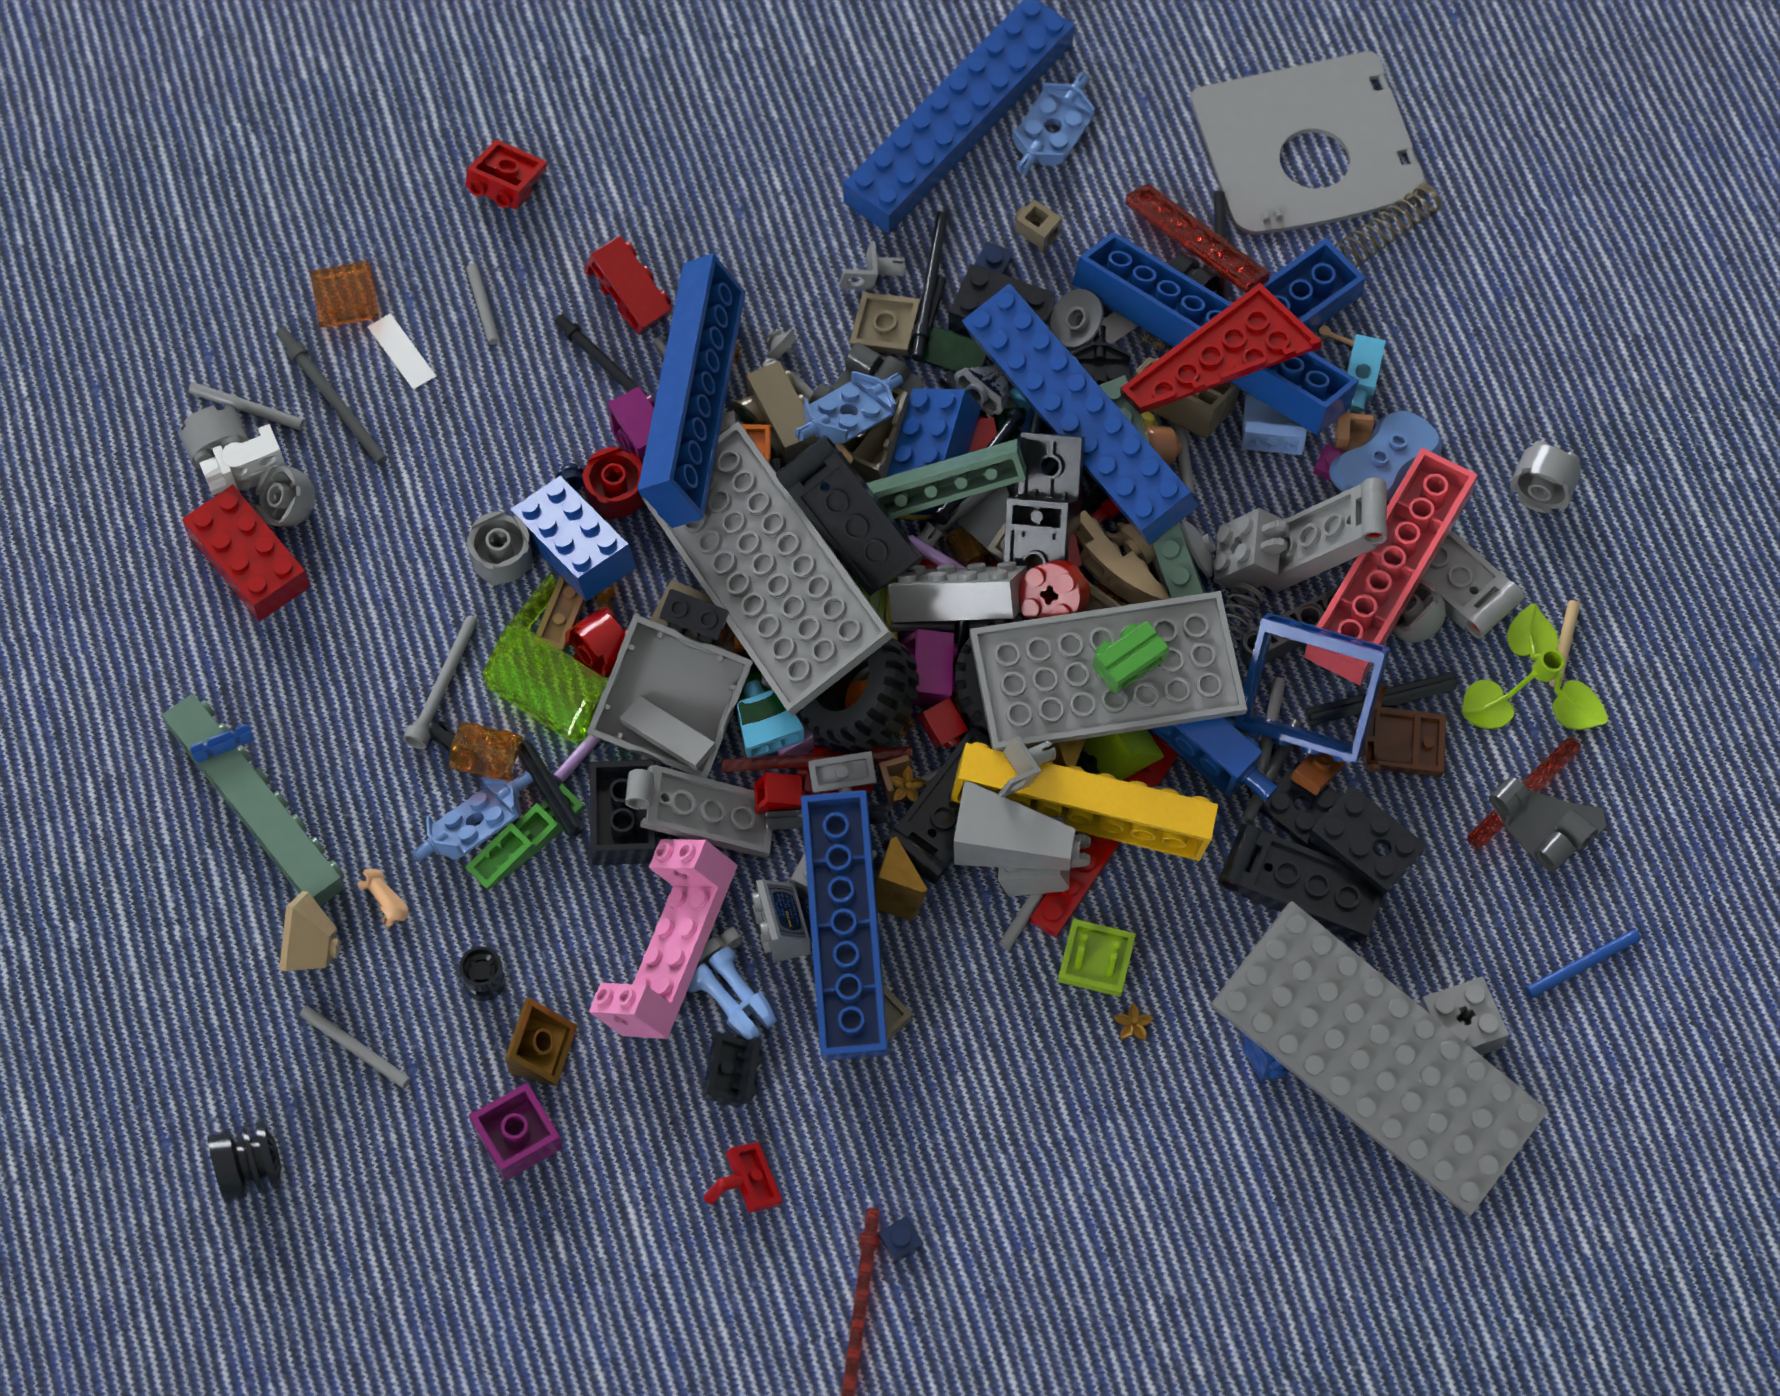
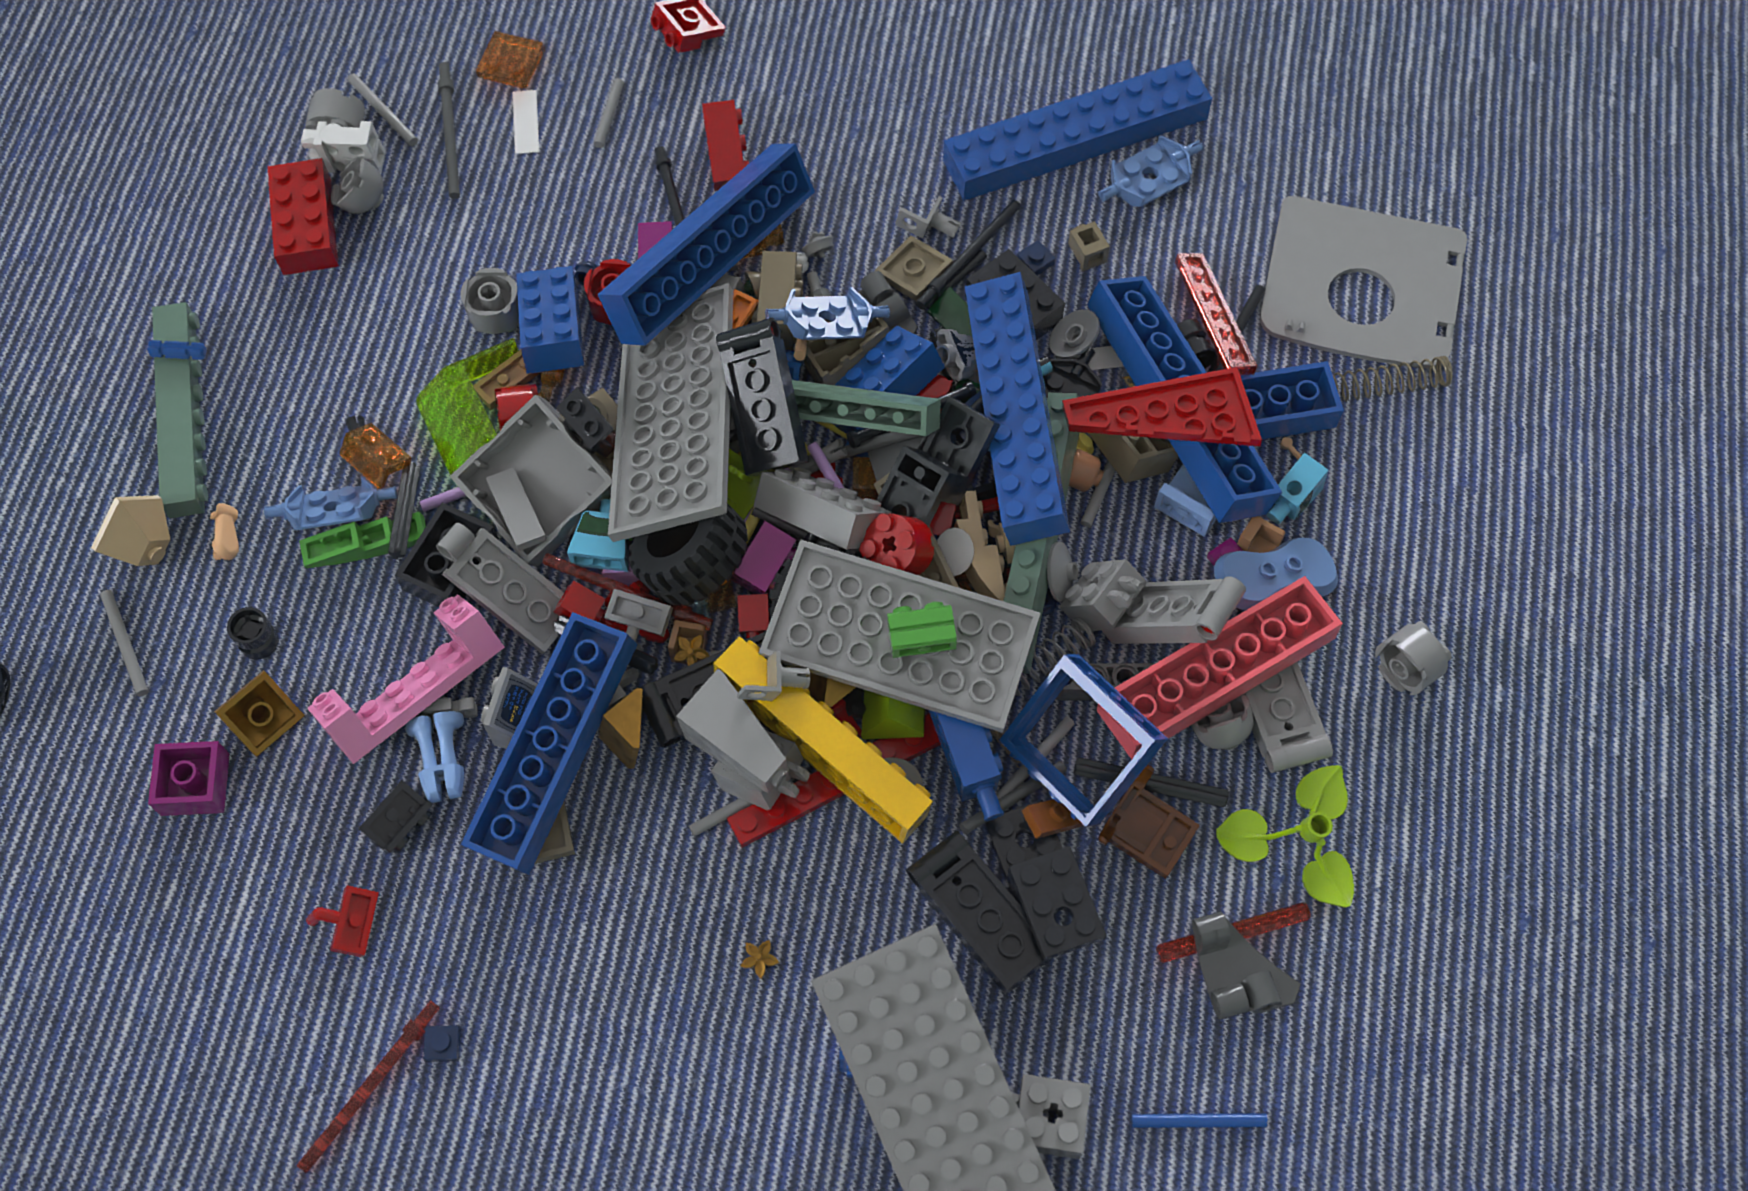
camera: 30 degrees right, 0 degrees up
light grey piece [403,615,477,749] -> none
lime plate [1058,918,1136,997] -> none
tan bar [1549,600,1580,687] -> none
none -> white sticker [937,528,974,576]

